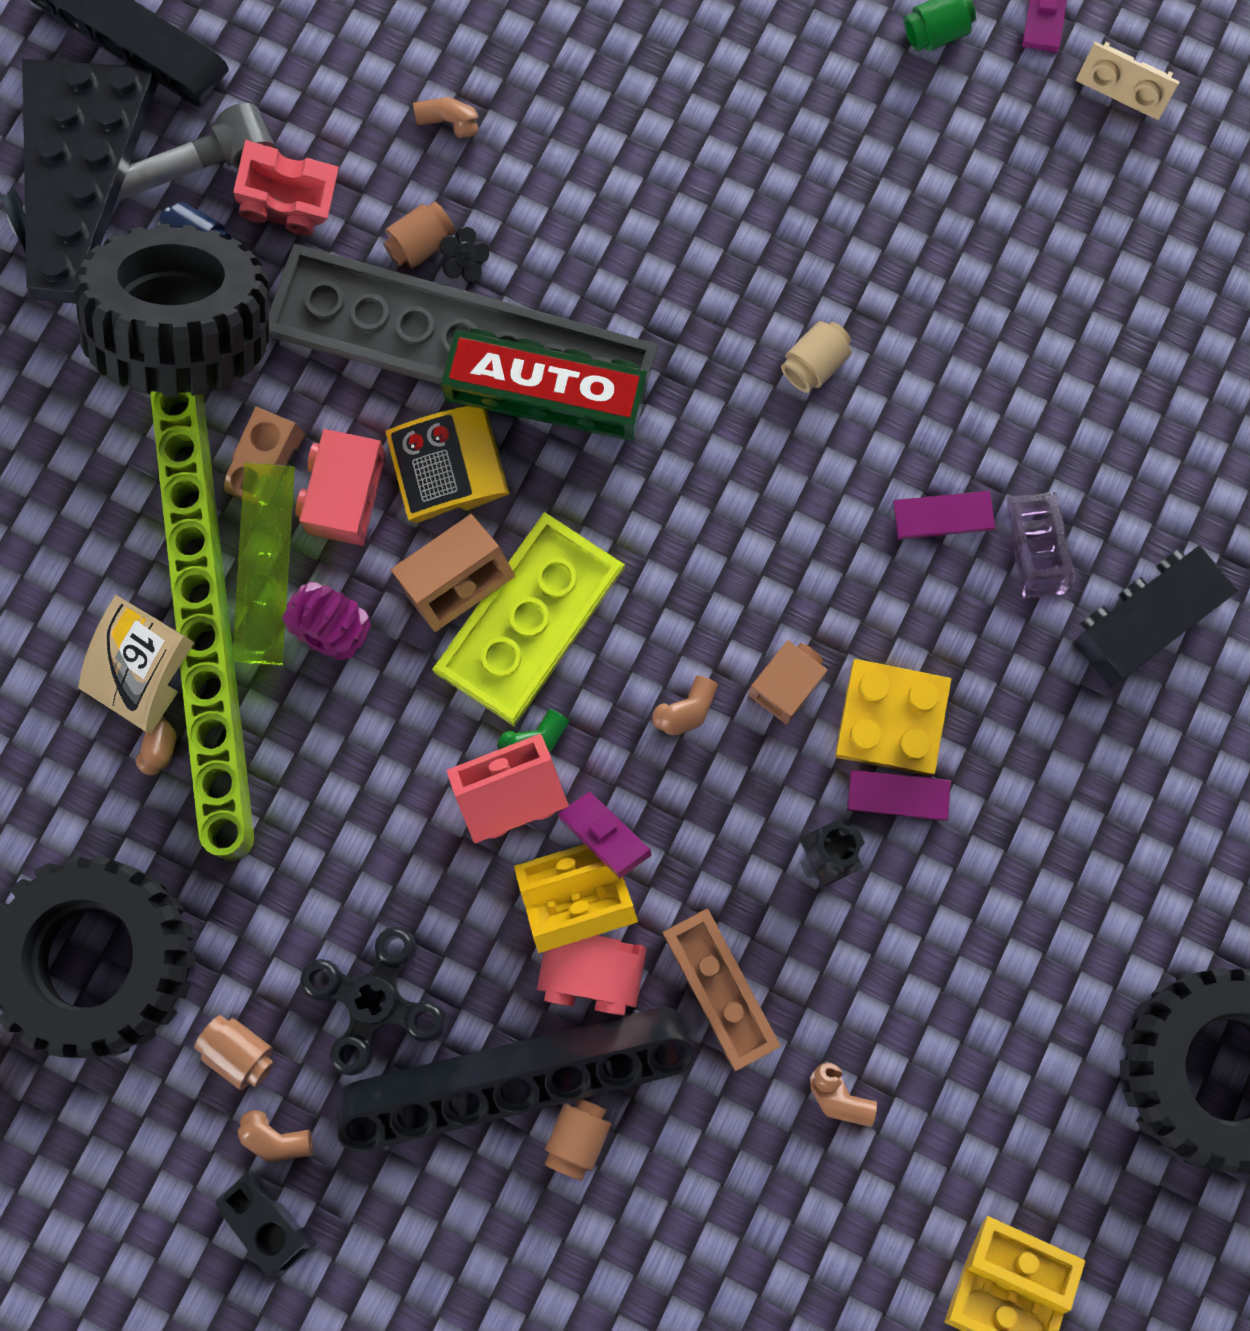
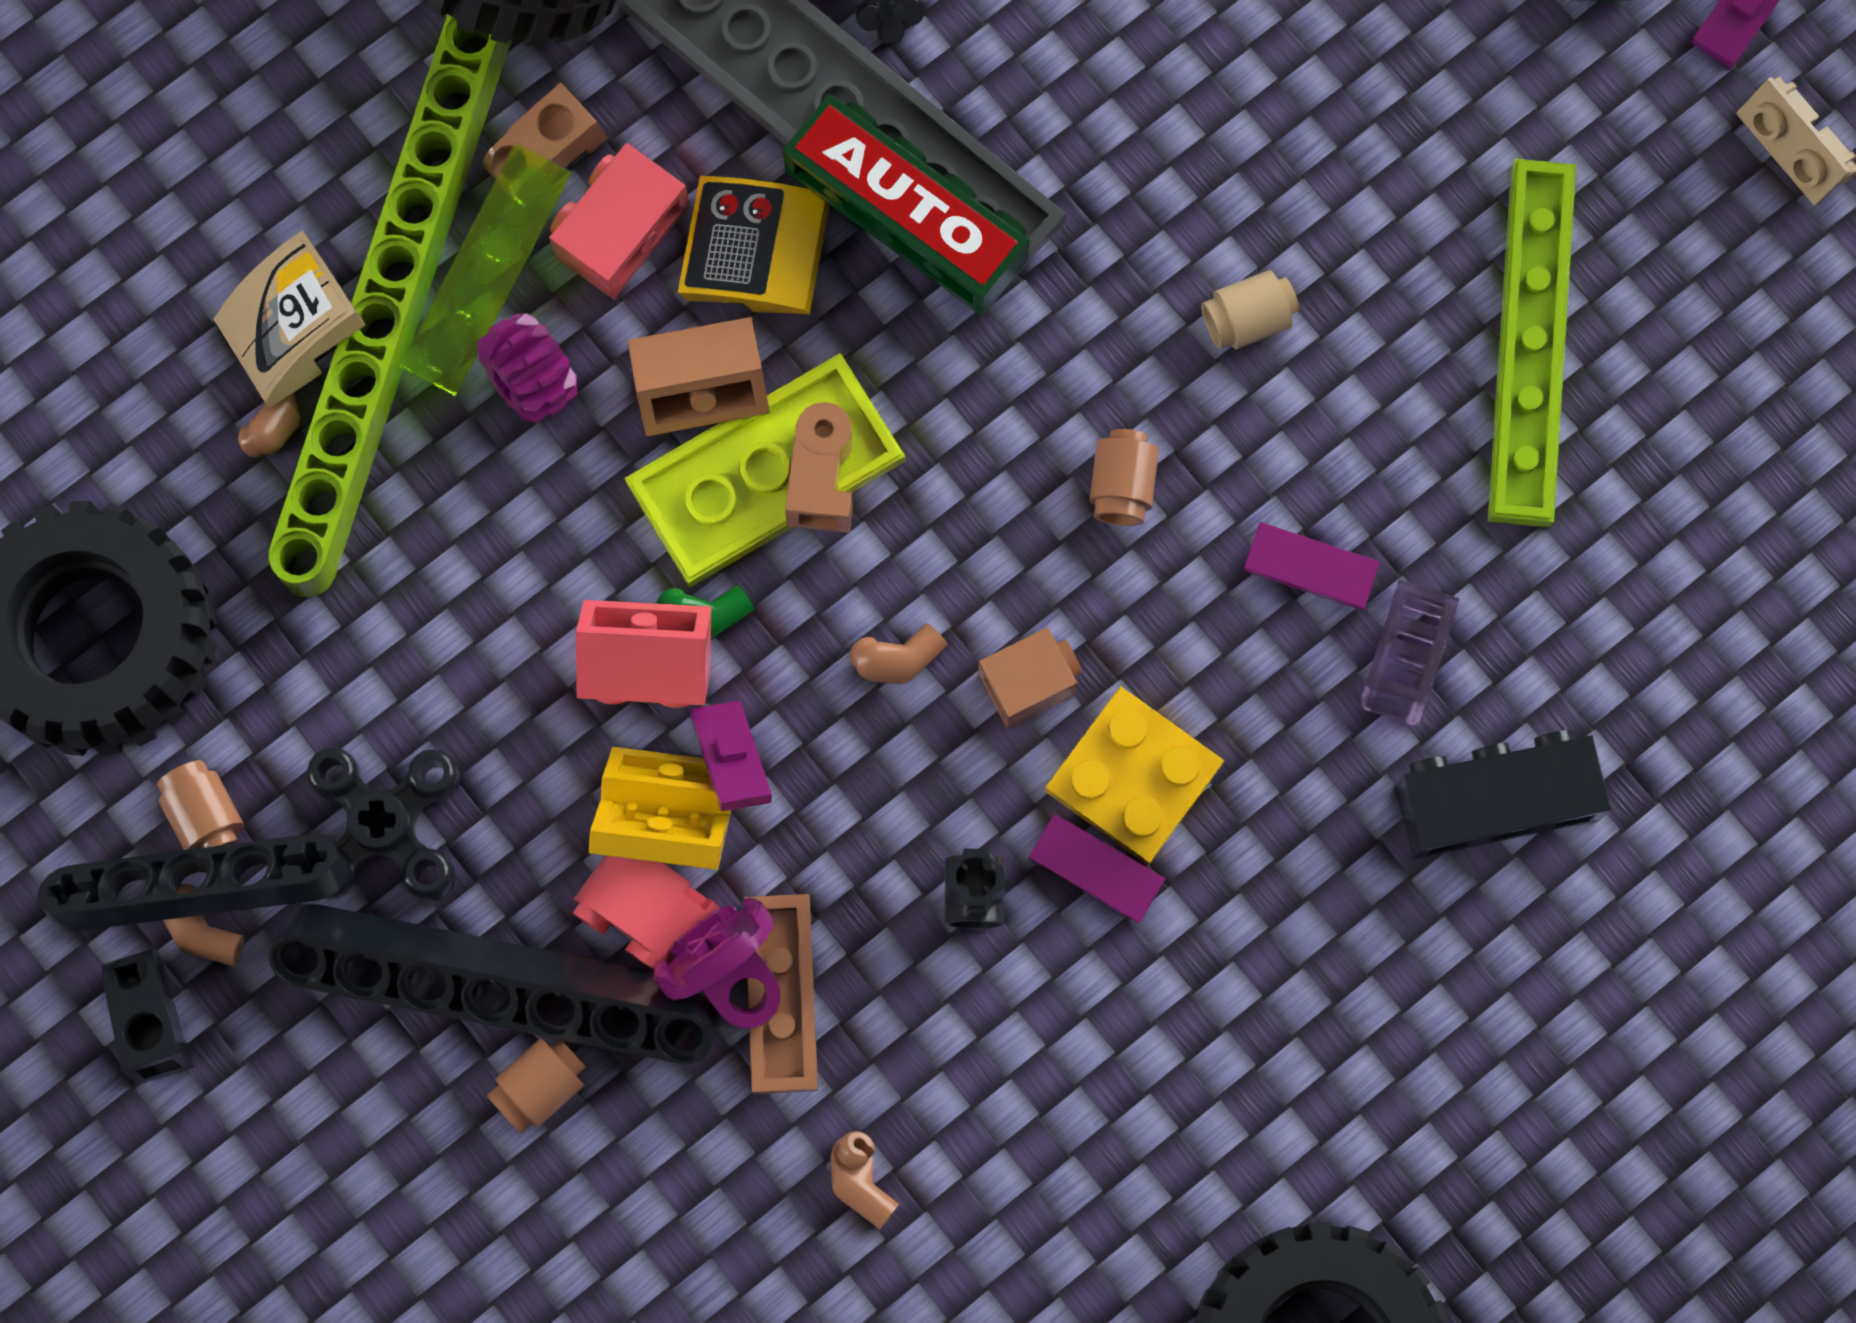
camera: 25 degrees right, 0 degrees up
none -> black beam [37,834,348,931]
none -> magenta tile [653,898,781,1028]
none -> nougat leg [785,402,853,533]
none -> nougat brick [1089,429,1159,526]
none -> lime tile [1488,159,1576,527]

